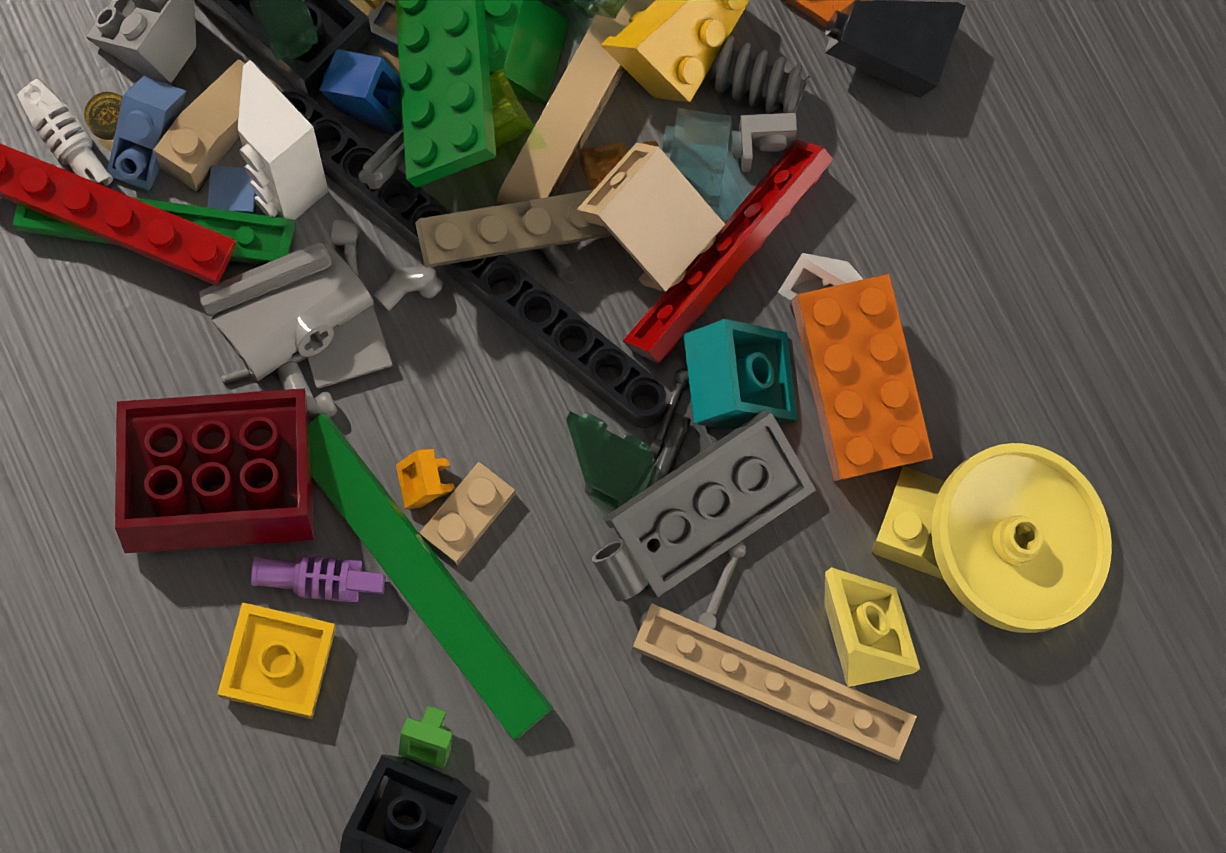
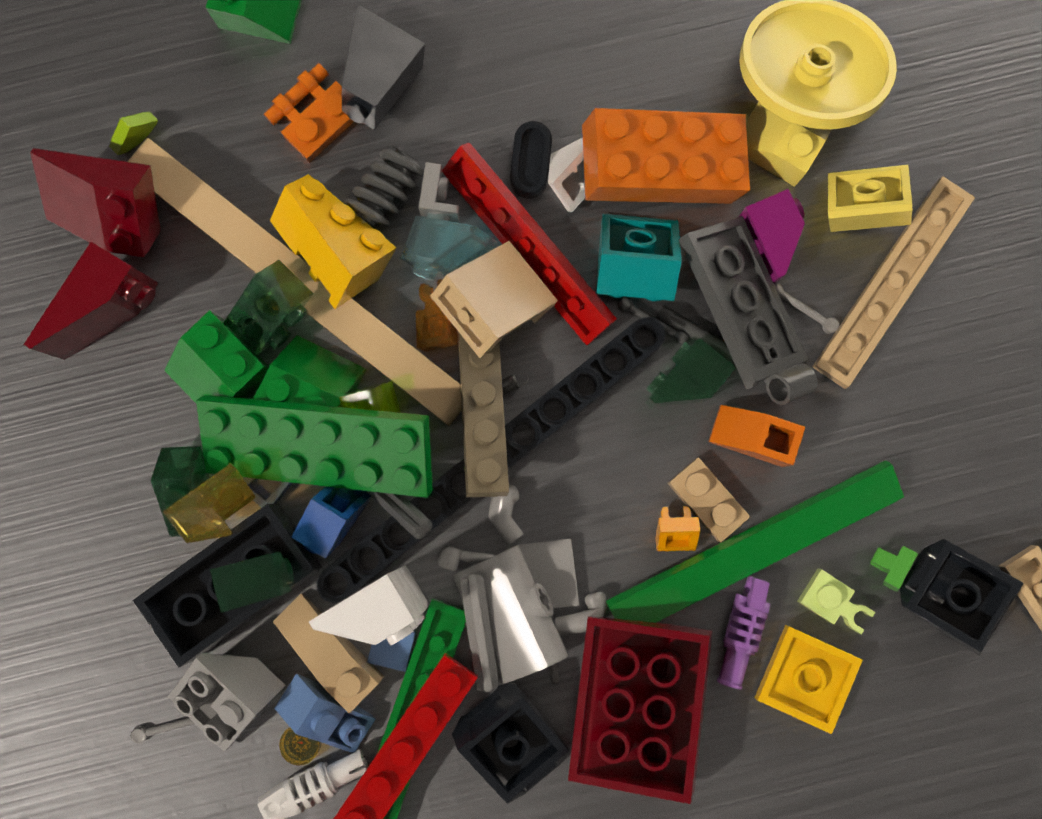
camera: 75 degrees left, 10 degrees up
none -> black slope [452,682,570,804]
none -> black tile [510,121,552,199]
none -> orange slope [708,405,806,467]
none -> magenta slope [738,189,805,283]
none -> yellowish green plate [797,568,875,634]

